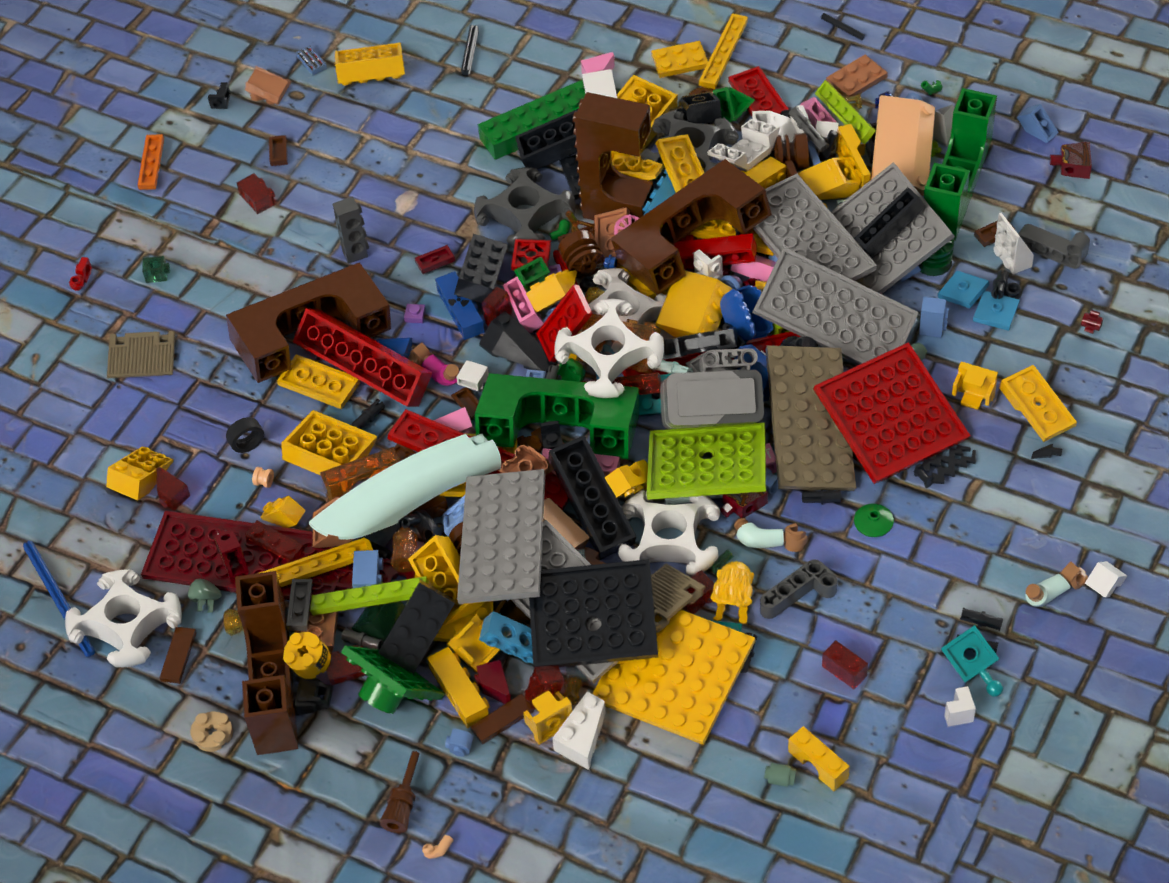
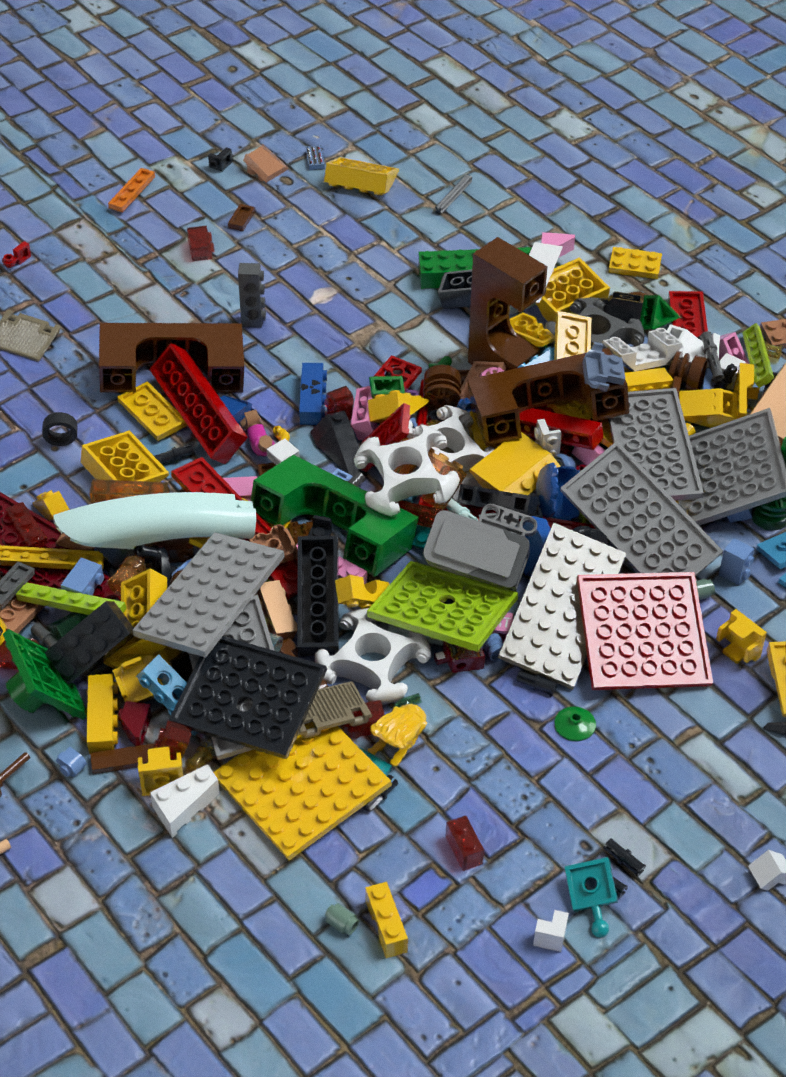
camera: 20 degrees right, 5 degrees down
clear green brick [142,256,170,283] -> none
light nougat wheel [252,467,274,488] -> none
medium lavender plate [404,304,426,323] -> none
dark red plate [415,245,455,274] -> none
black brick [454,234,508,305] -> none
dark grey piece [474,167,576,248] -> none
green hair [557,358,585,382] -> none
clear orange plant [565,210,595,232] -> none
yellow plate [699,13,748,89] -> none
piece [734,518,808,552] -> none
dark grey beam [760,559,837,619] -> none
black brick [854,187,926,258] -> none
black piece [913,445,976,488] -> none
piece [1025,561,1088,607] -> none
none -> yellow arm [273,425,290,442]
none -> sand blue plate [582,342,625,392]

